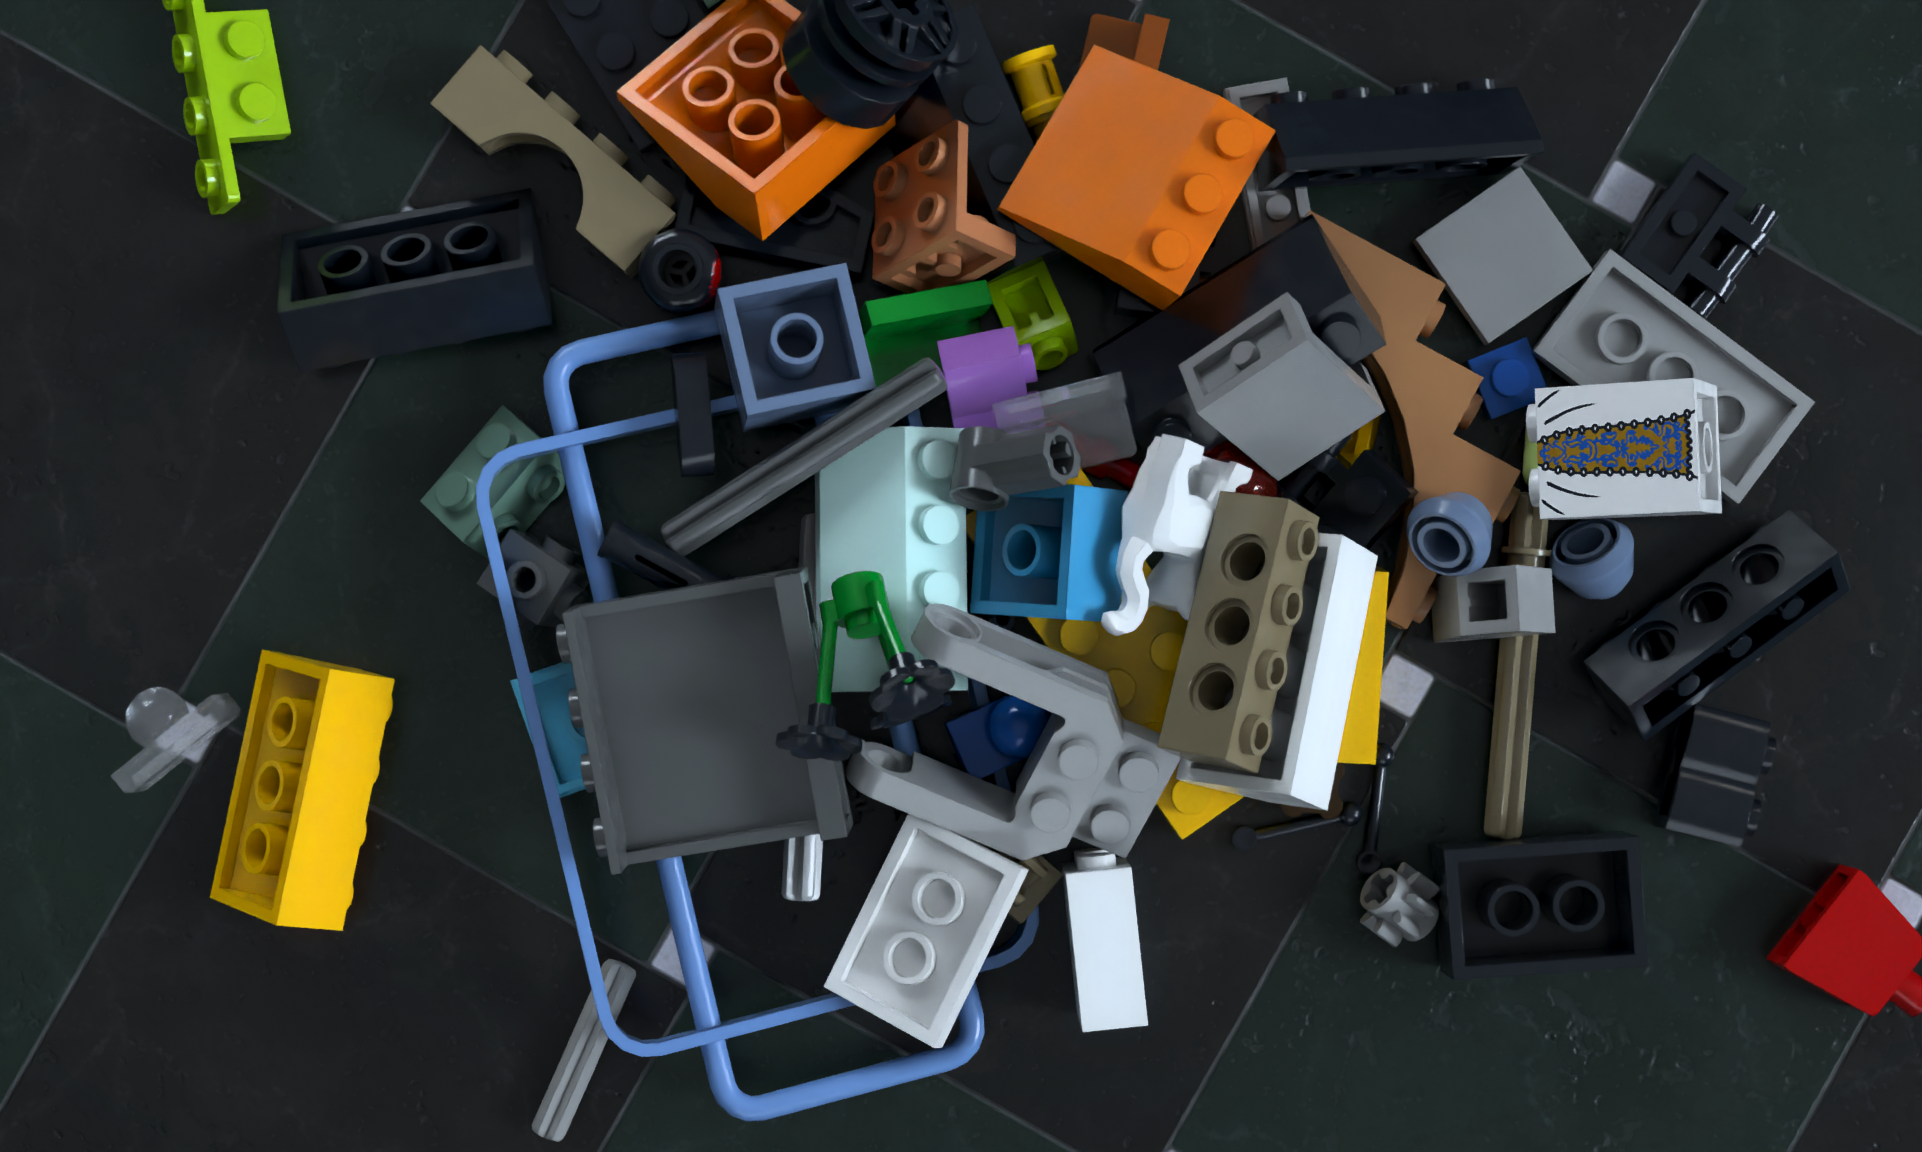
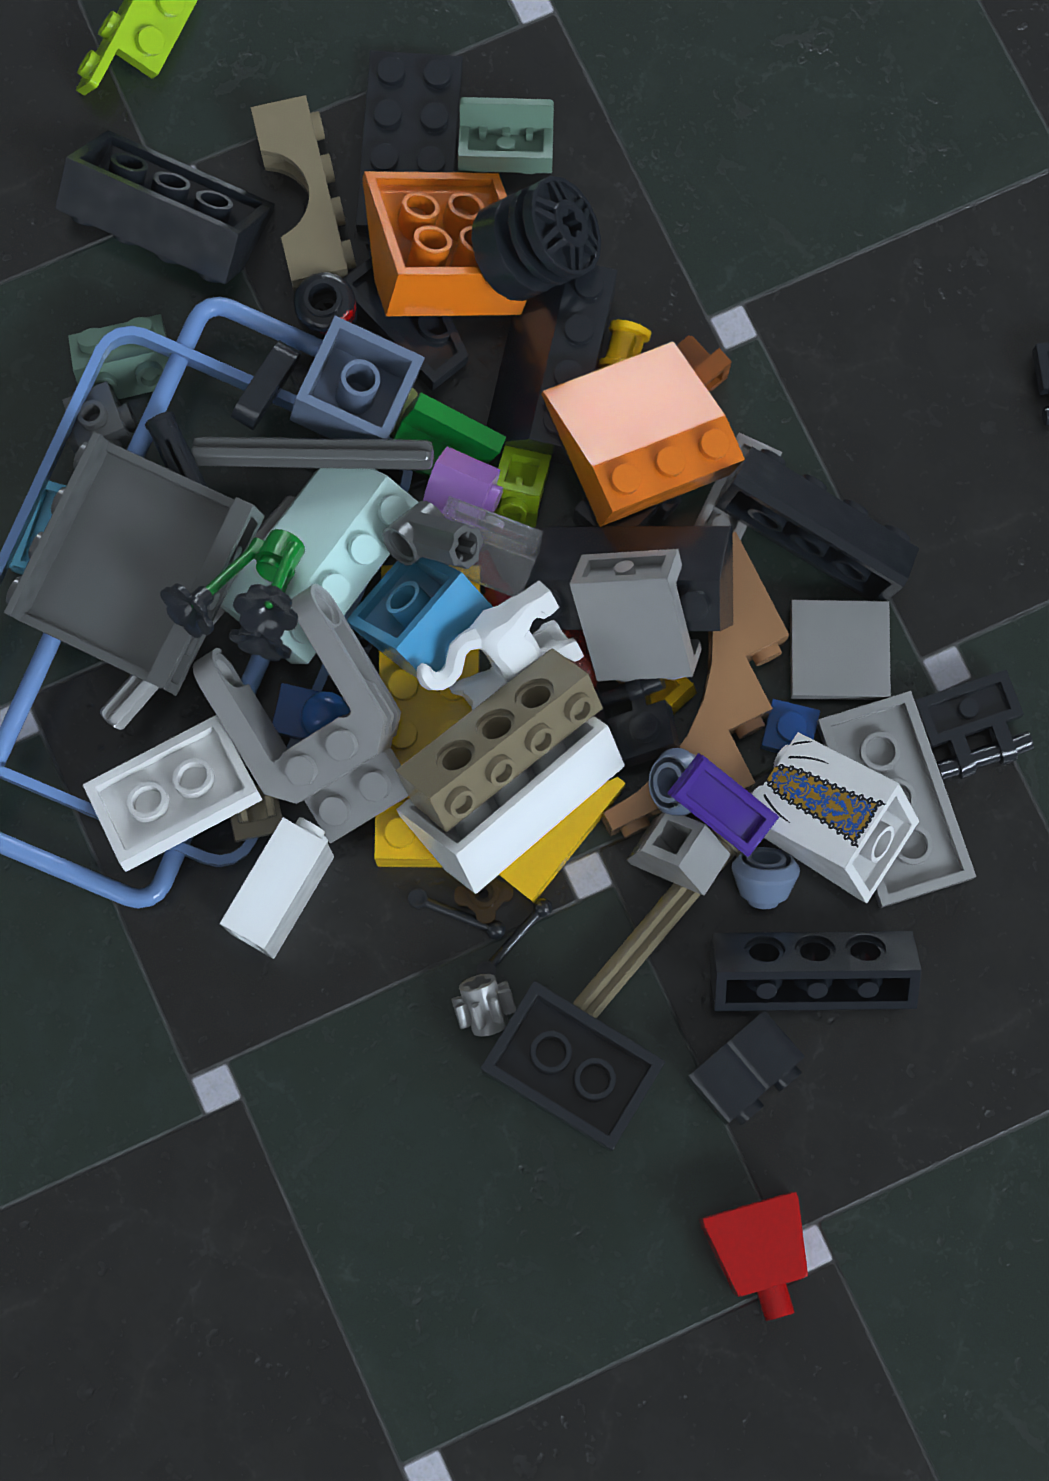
camera: 35 degrees right, 10 degrees down
nougat bracket [871,119,1016,294] -> none
none -> dark purple tile [667,753,779,857]

